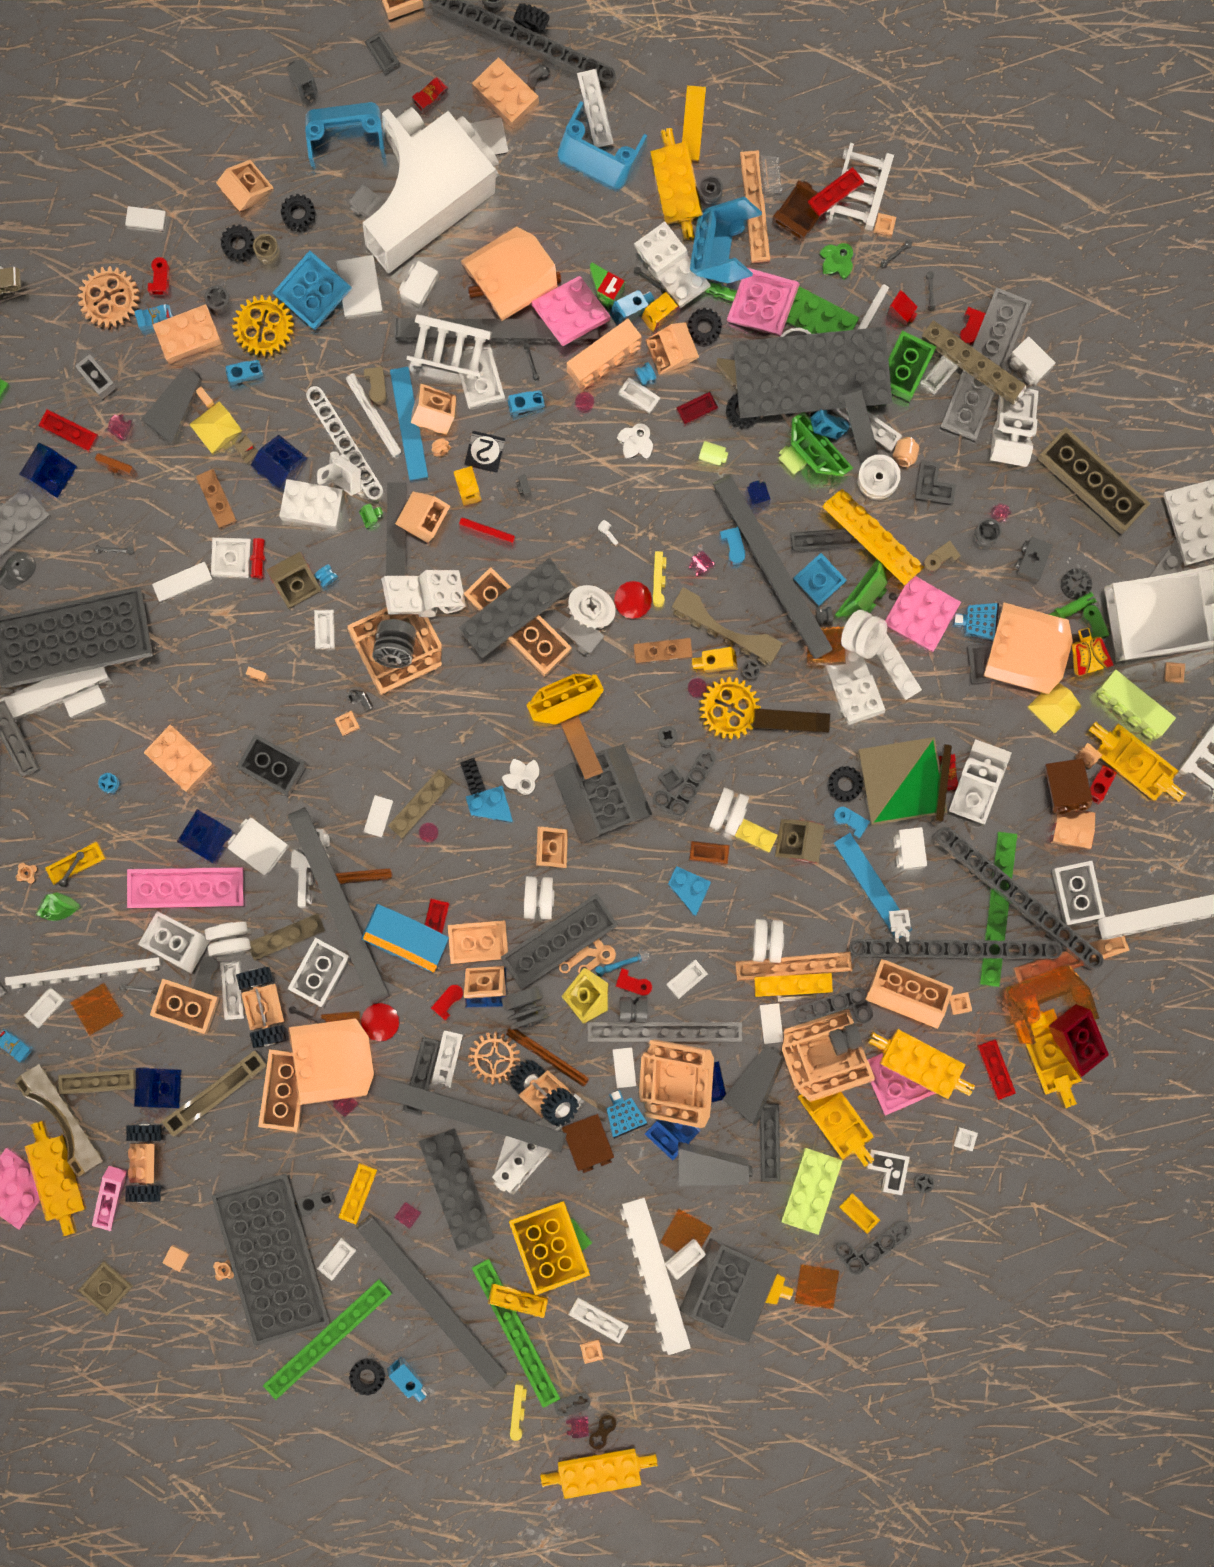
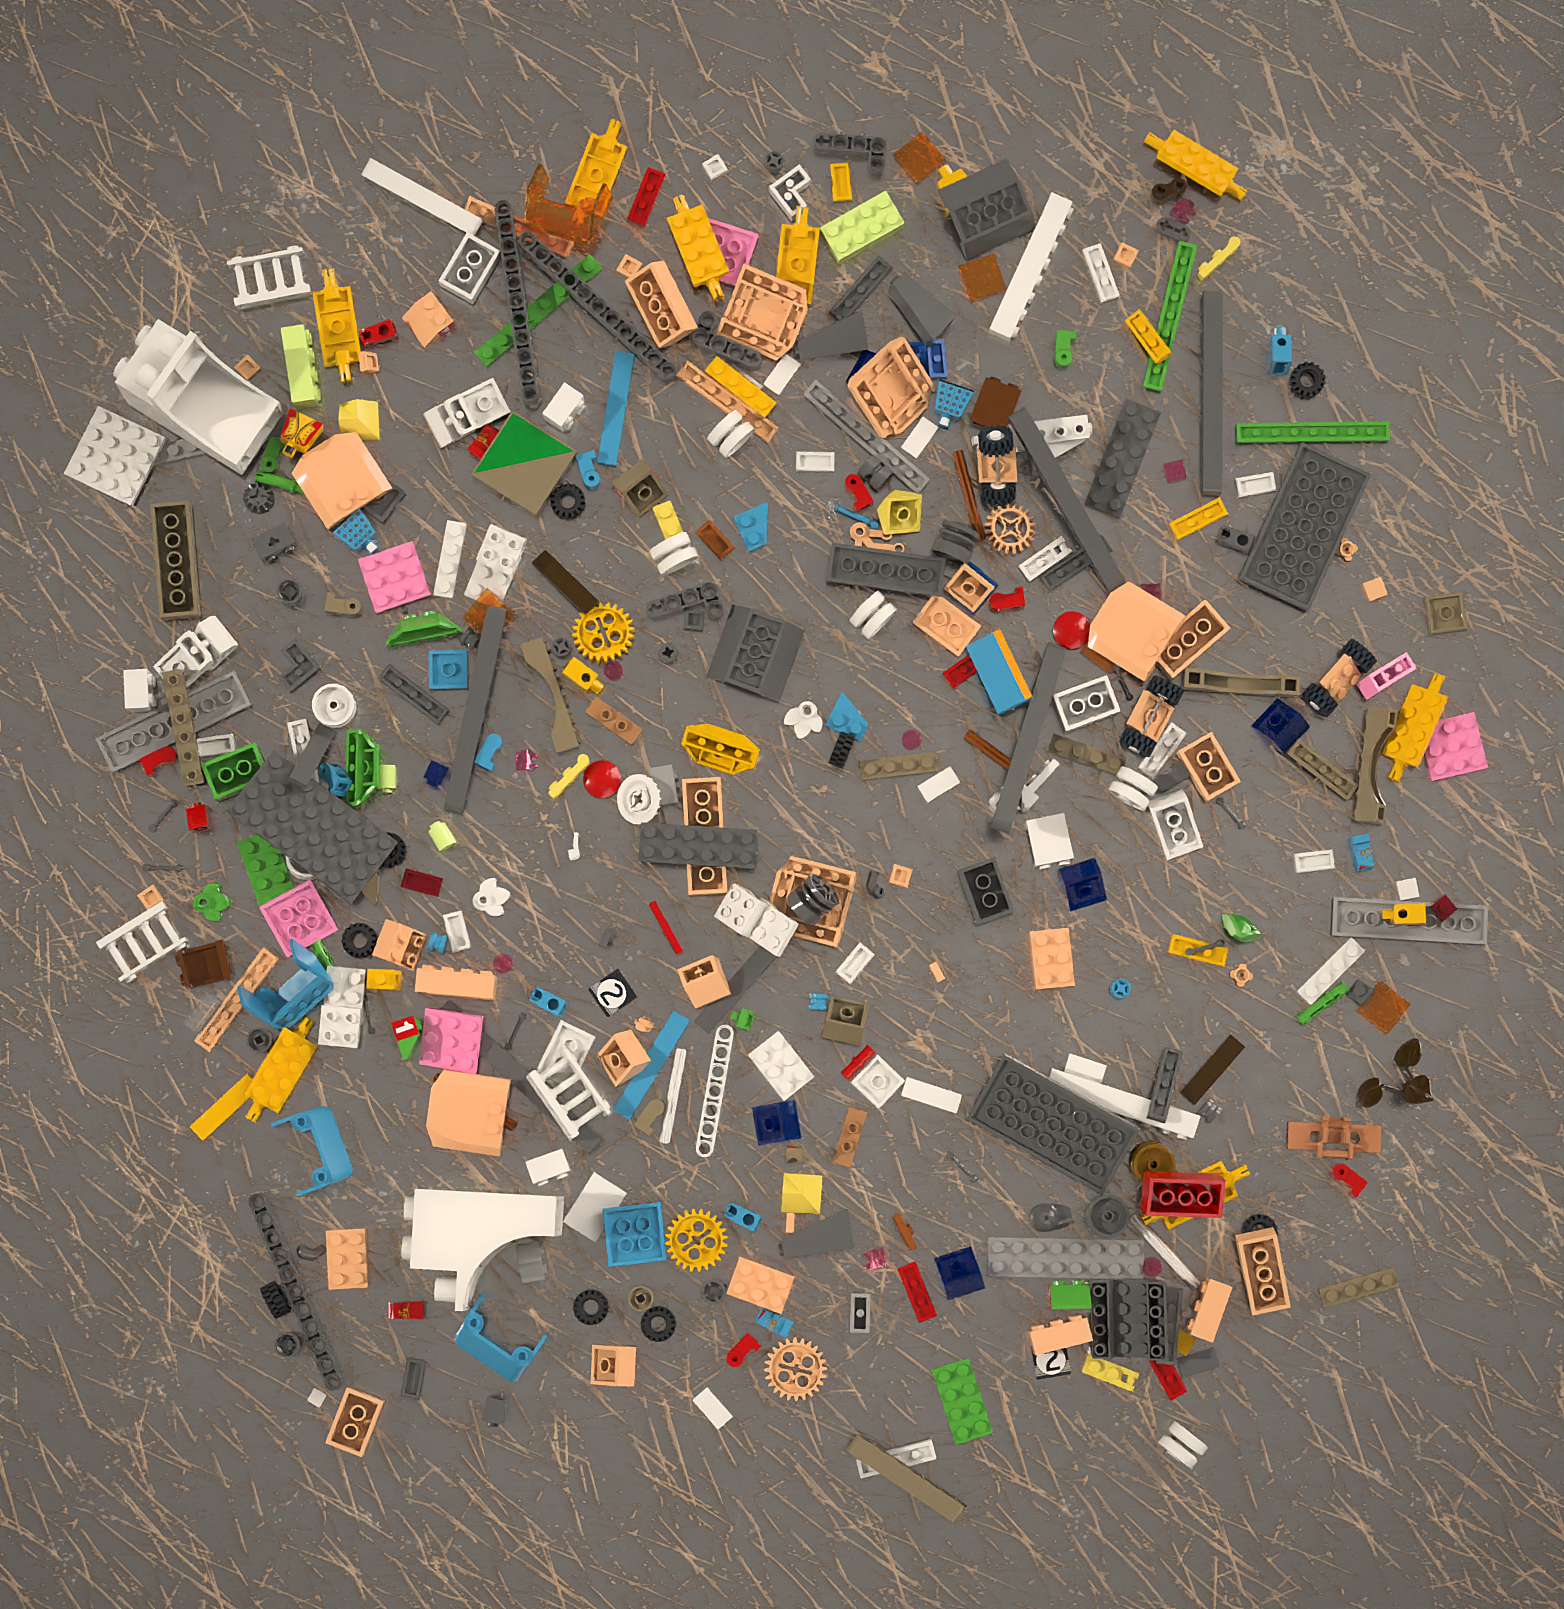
camera: 140 degrees left, 0 degrees up
white plate [5,957,162,989] -> none
clear orange tile [70,983,124,1036] -> none
bright pink plate [127,867,244,908] -> none
white piece [317,452,361,496] -> none
yellow torso [453,466,482,507] -> none
white sticker [470,117,508,155] -> none
yellow slope [509,1201,590,1295] -> none
light nougat slope [536,827,568,868] -> none
medium nougat tile [560,715,603,780] -> none
white plate [577,69,614,147] -> none
dark azure torso [609,290,655,326] -> none
white tile [665,1239,706,1280] -> none
red tile [808,167,864,217] -> none
yellow plate [822,489,924,585] -> none
dark grey wheel [828,1023,863,1056] -> none
white wheel [841,610,887,659] -> none
white tile [858,284,889,329] -> none
white plate [889,910,911,943] -> none
light nougat head [893,437,920,467] -> none
dark brown tile [934,744,952,823] -> none
clear pink plate [993,503,1012,518] -> none
reddish brown panel [1044,758,1092,814] -> none
dark red slope [1048,1004,1109,1077] -> none

